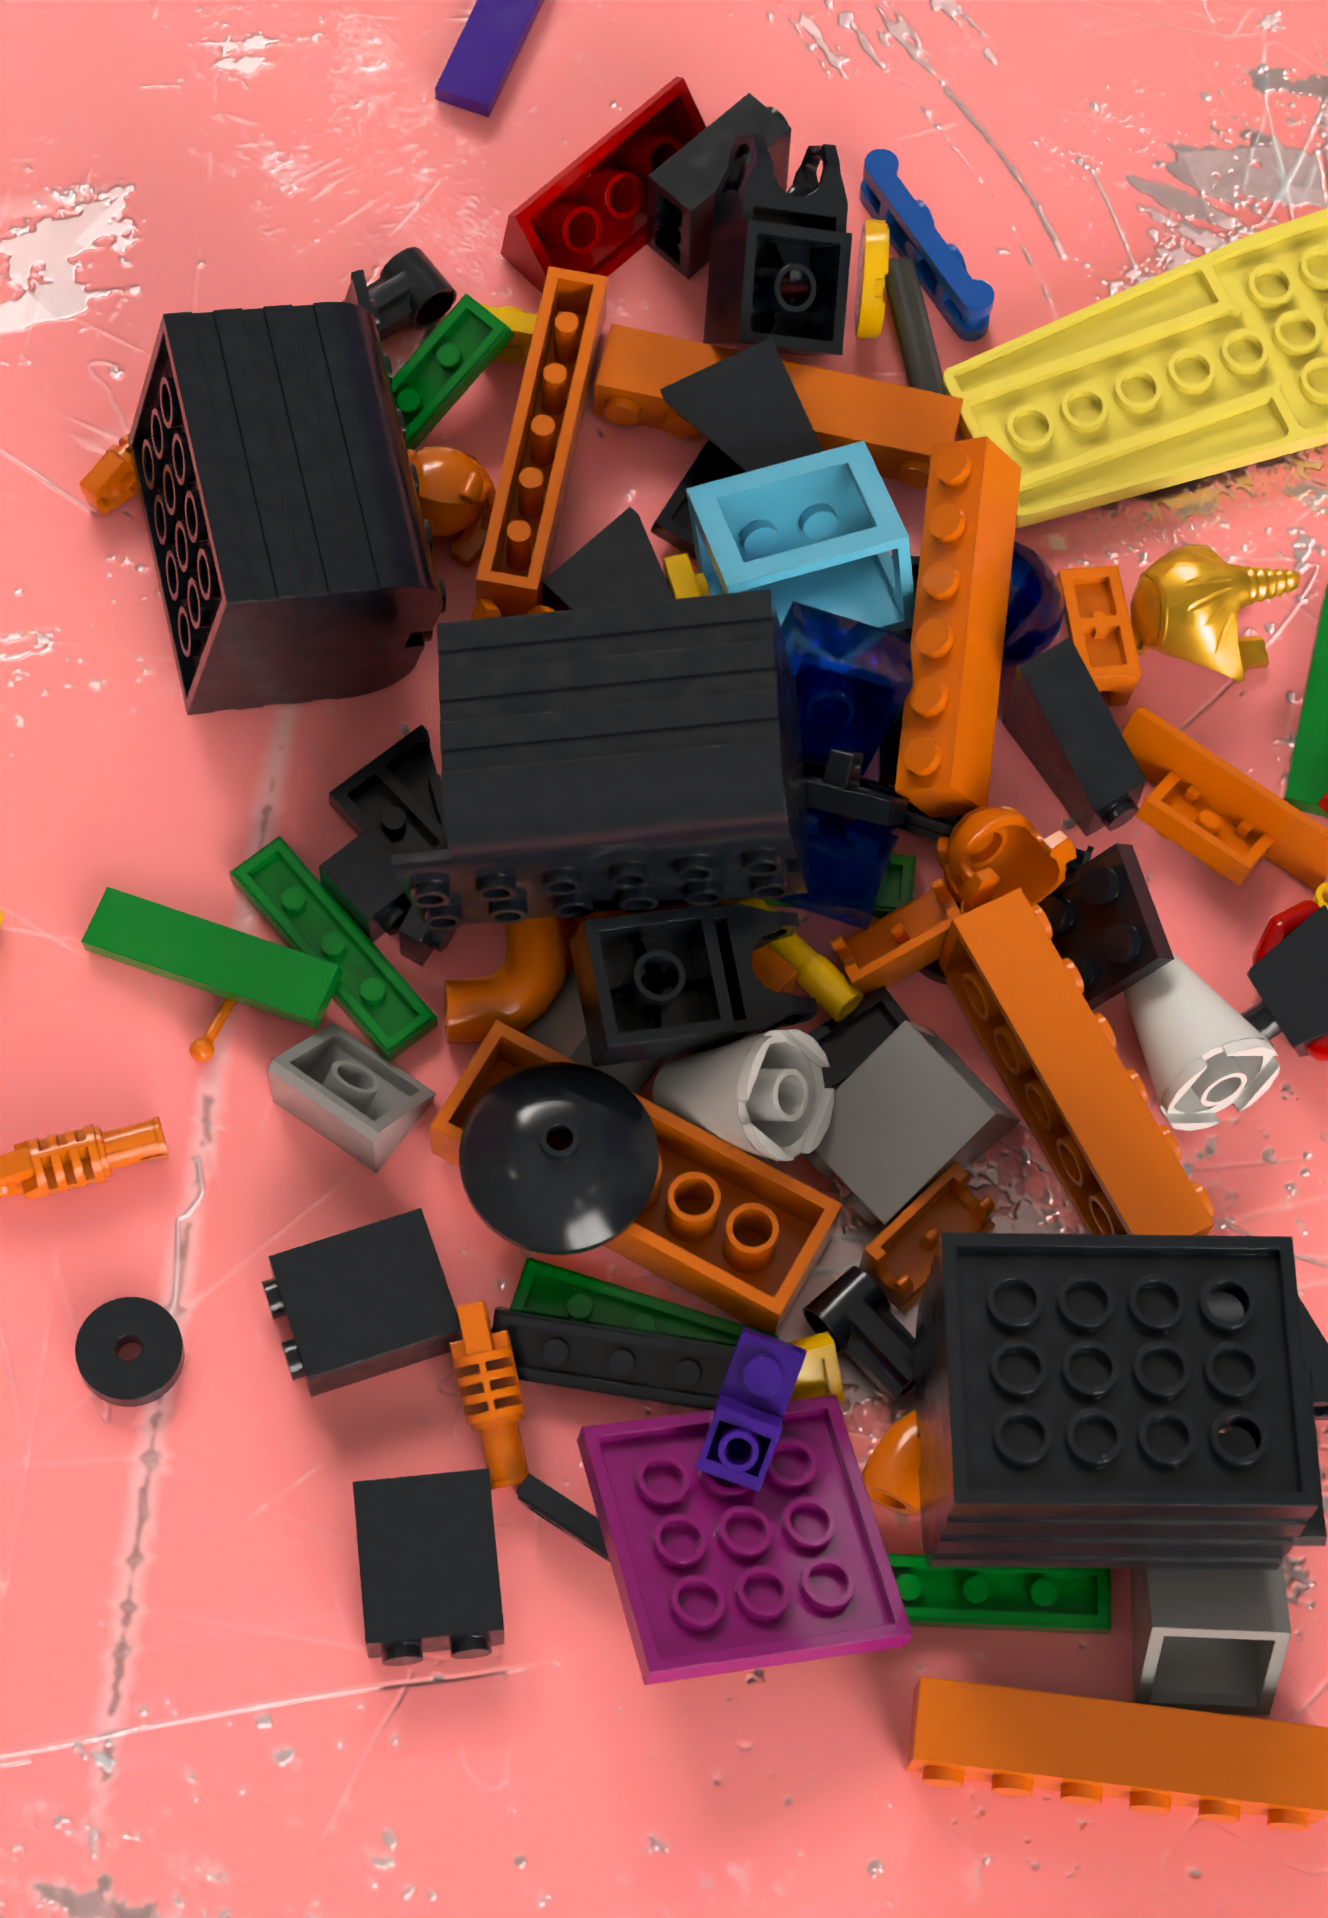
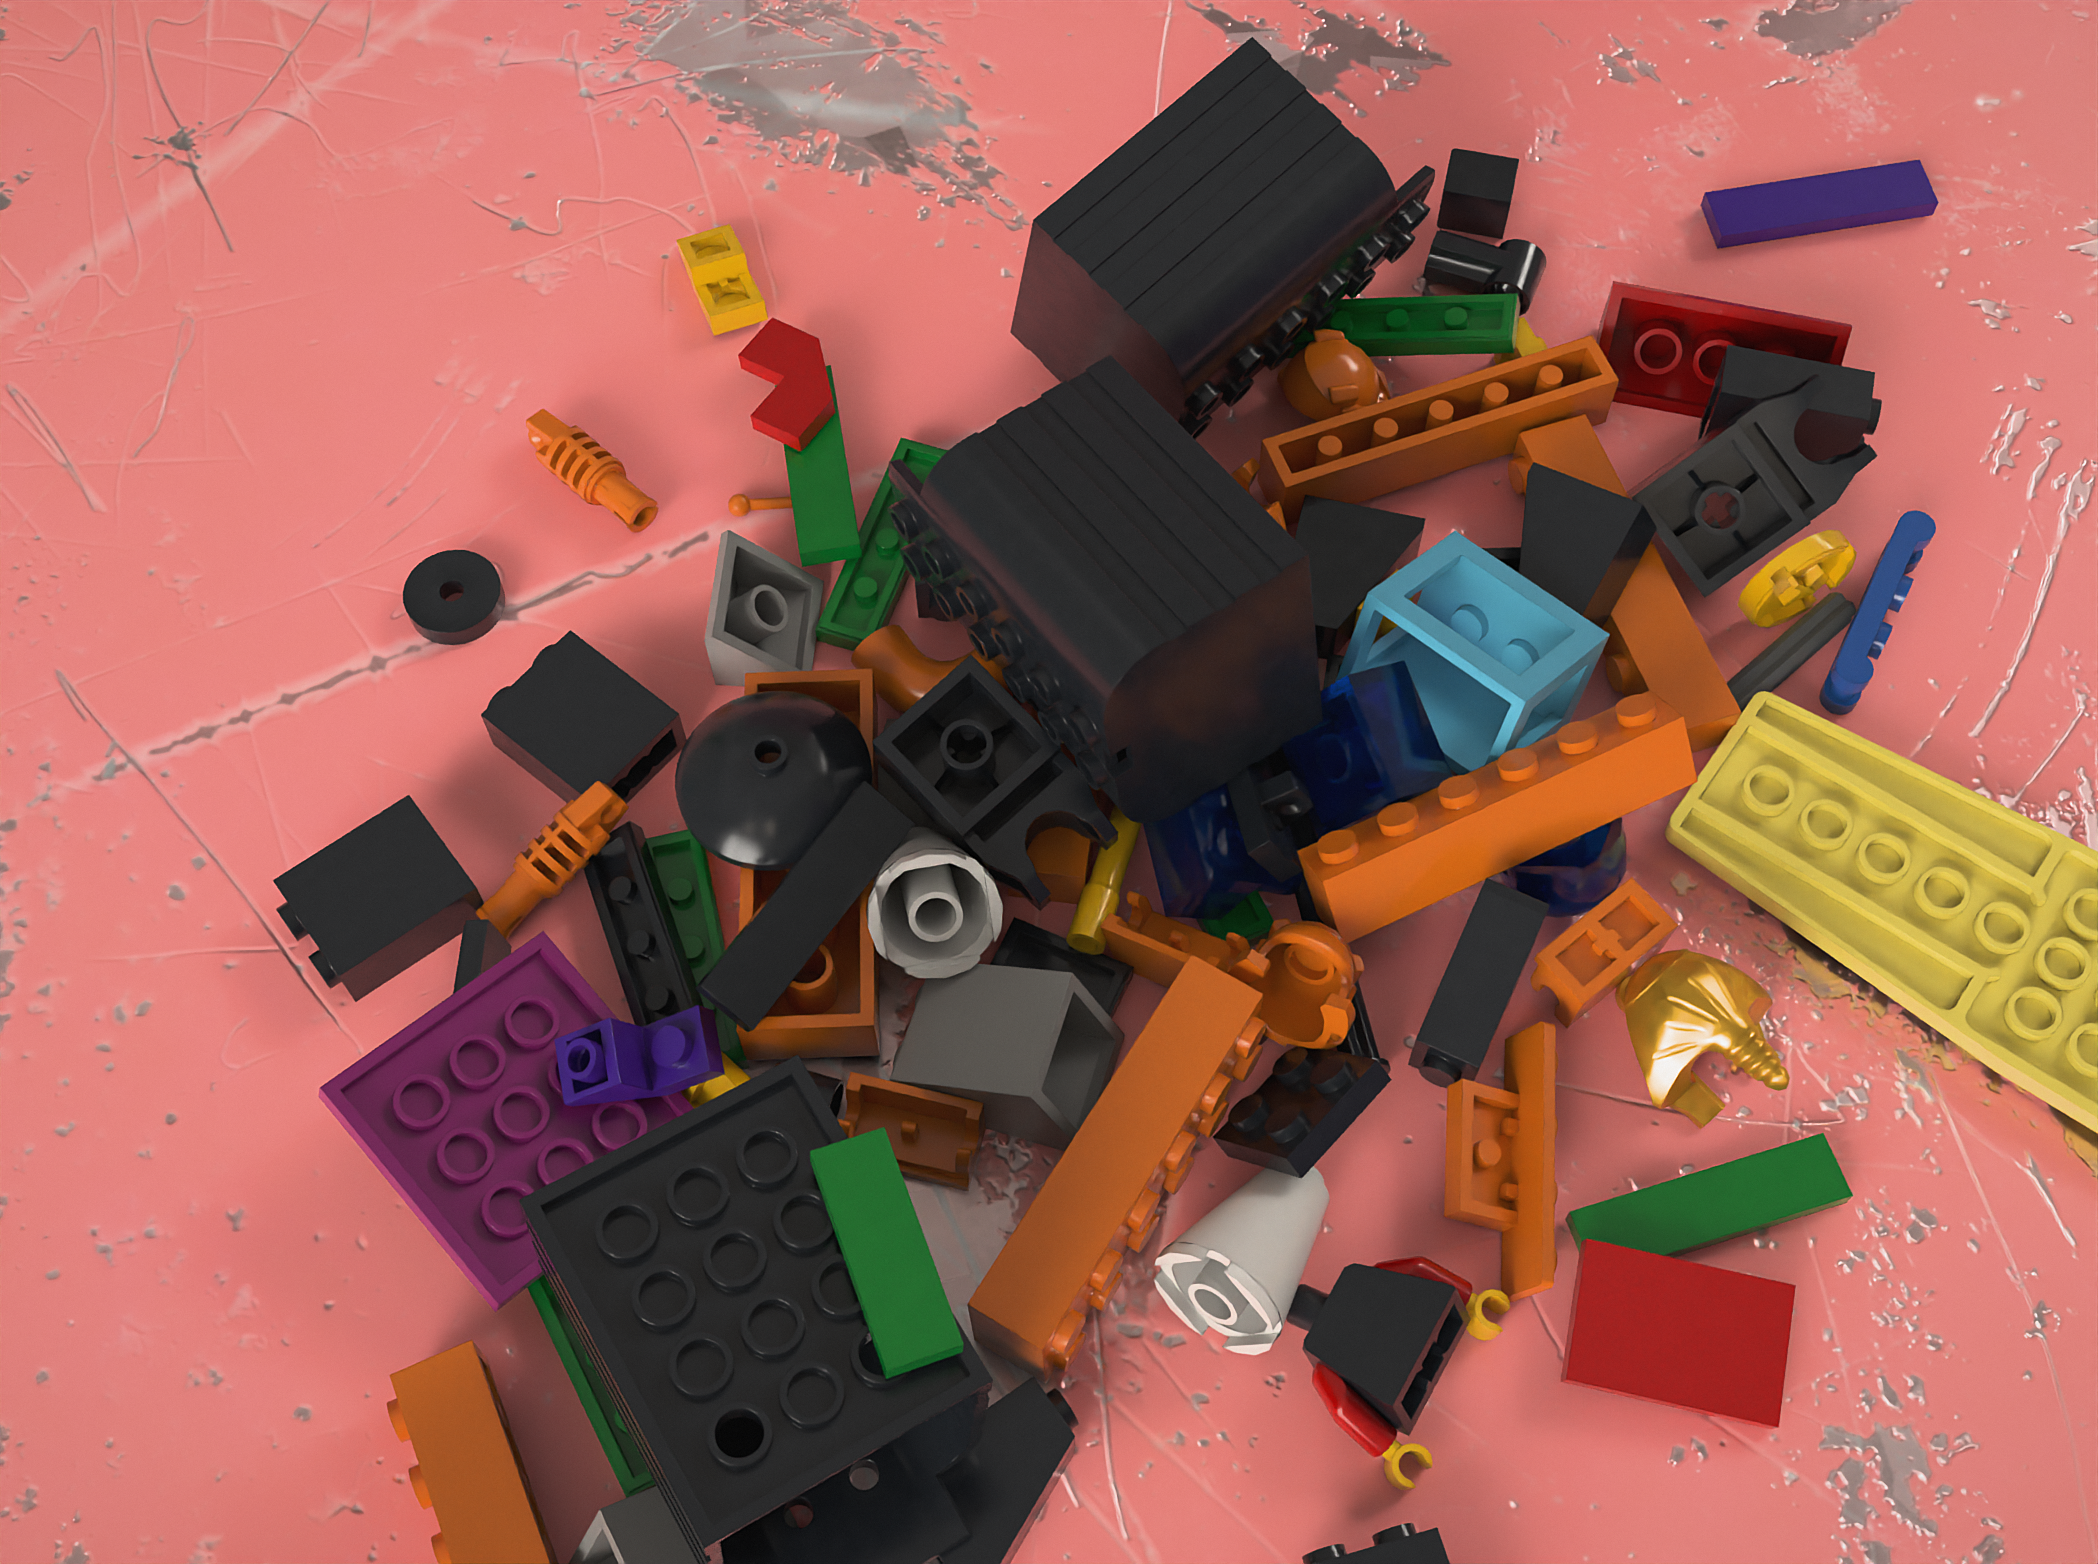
camera: 65 degrees right, 5 degrees down
none -> black tile [695,781,915,1032]
none -> red tile [738,317,836,451]
none -> green tile [810,1127,964,1379]
none -> black panel [1437,148,1519,239]

